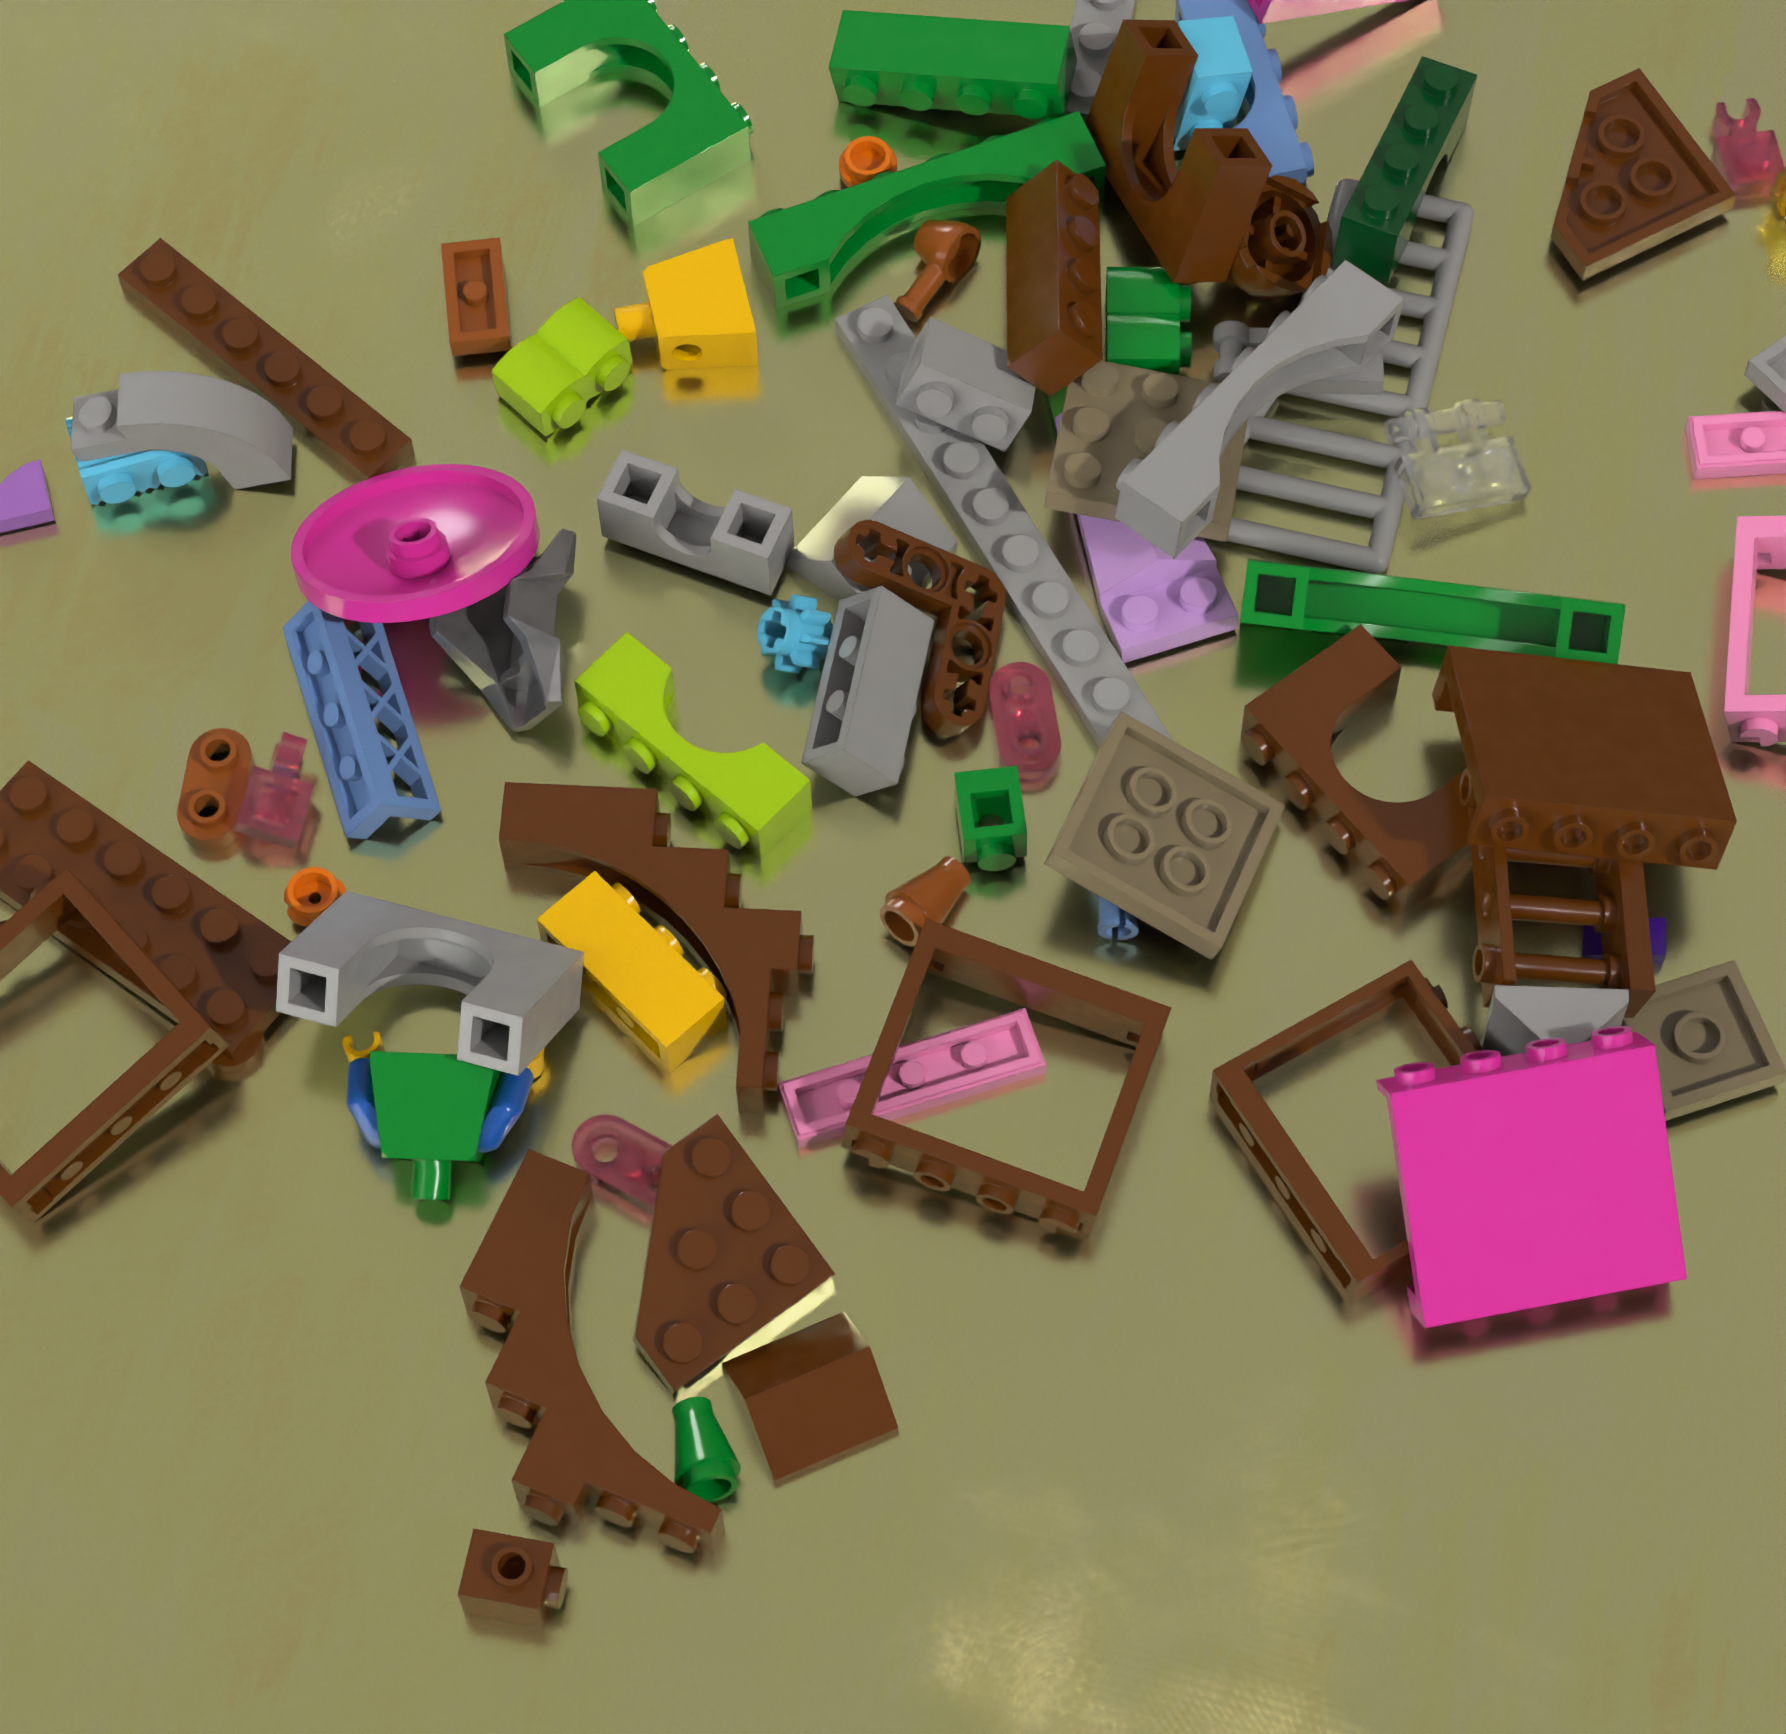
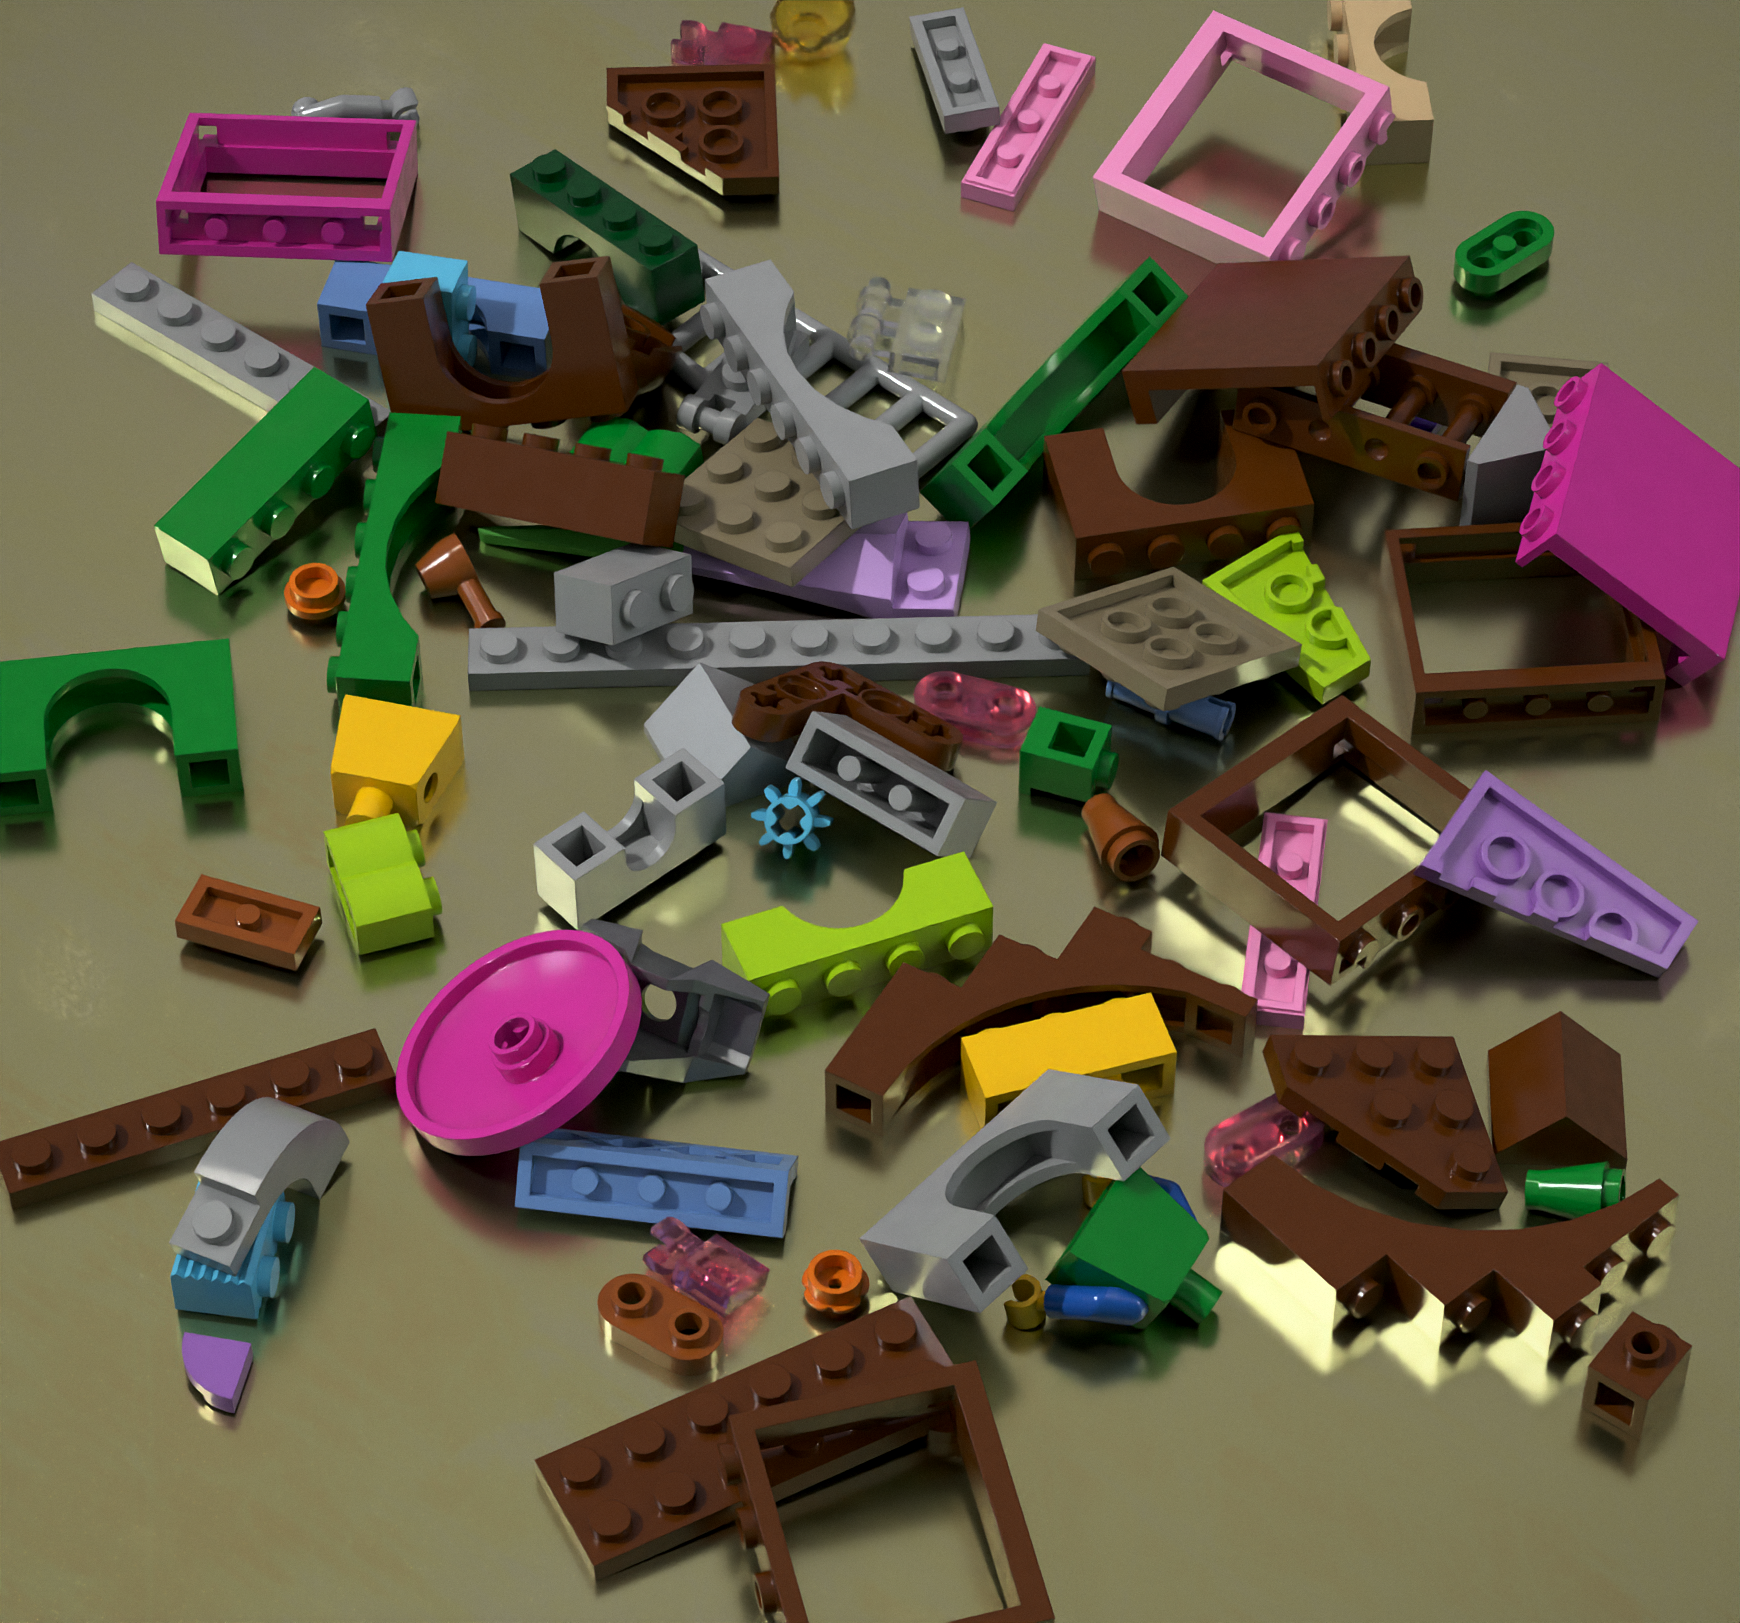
camera: 65 degrees left, 15 degrees down
none -> lime wing [1202,532,1371,704]
none -> medium lavender wing [1413,770,1698,978]

